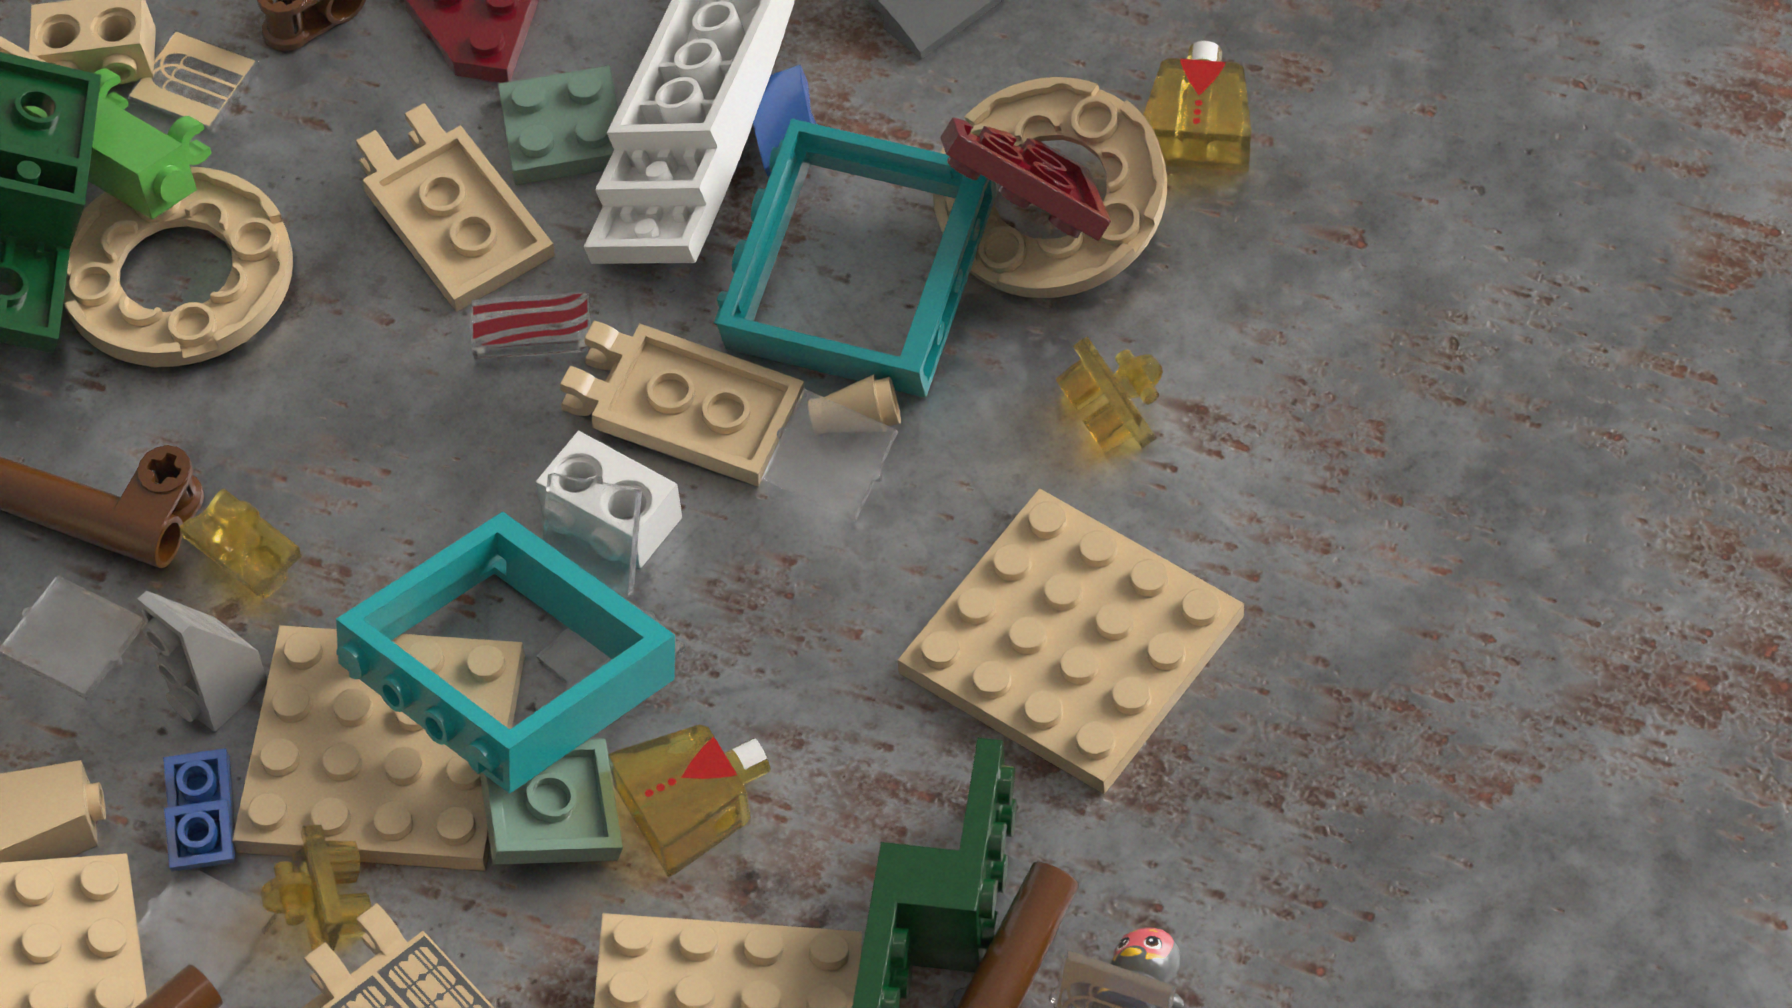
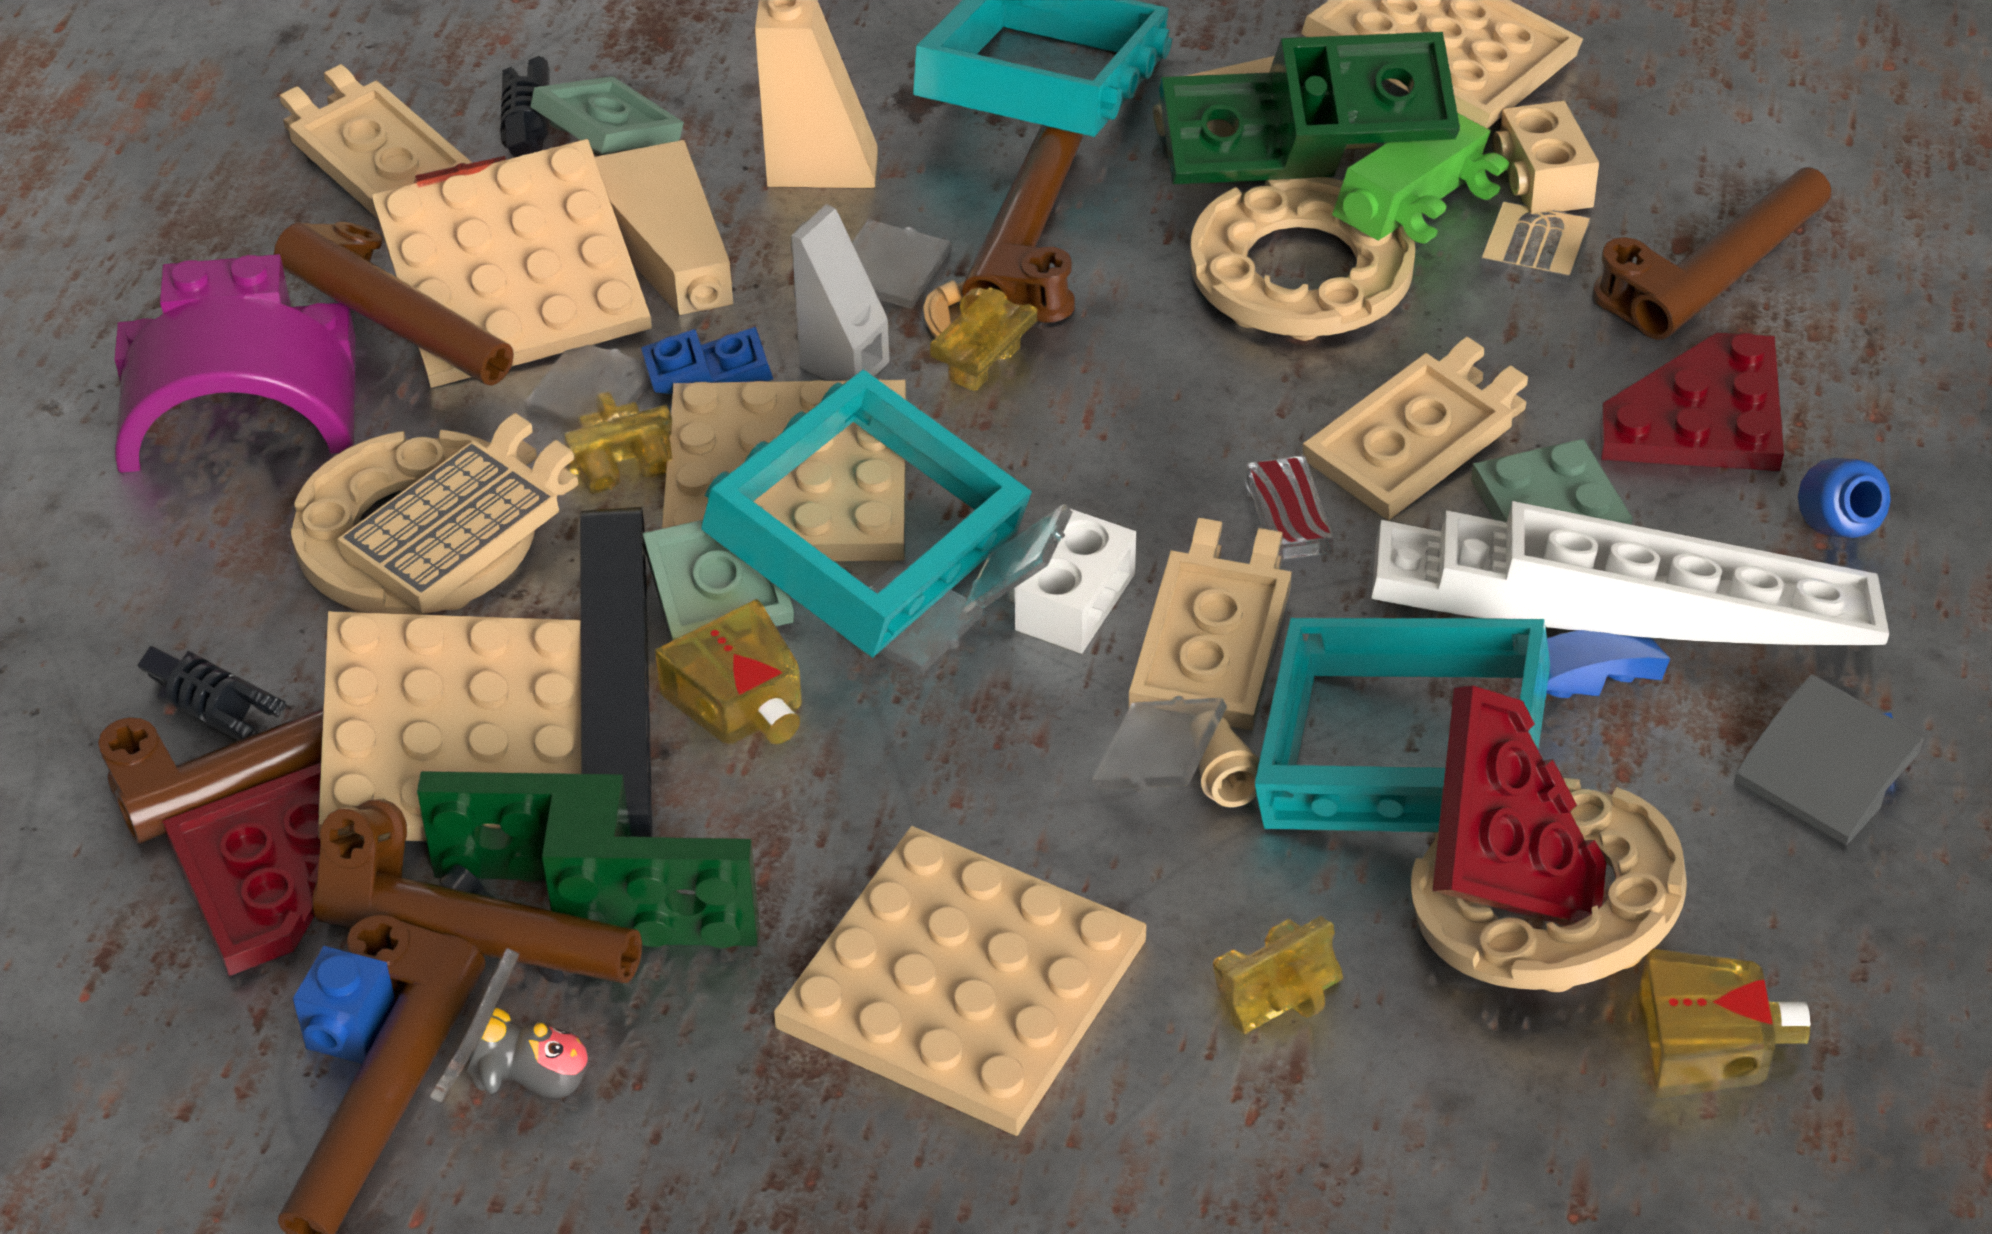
camera: 80 degrees right, 10 degrees down
none -> black beam [580,507,653,837]
none -> tan piece [923,280,965,347]

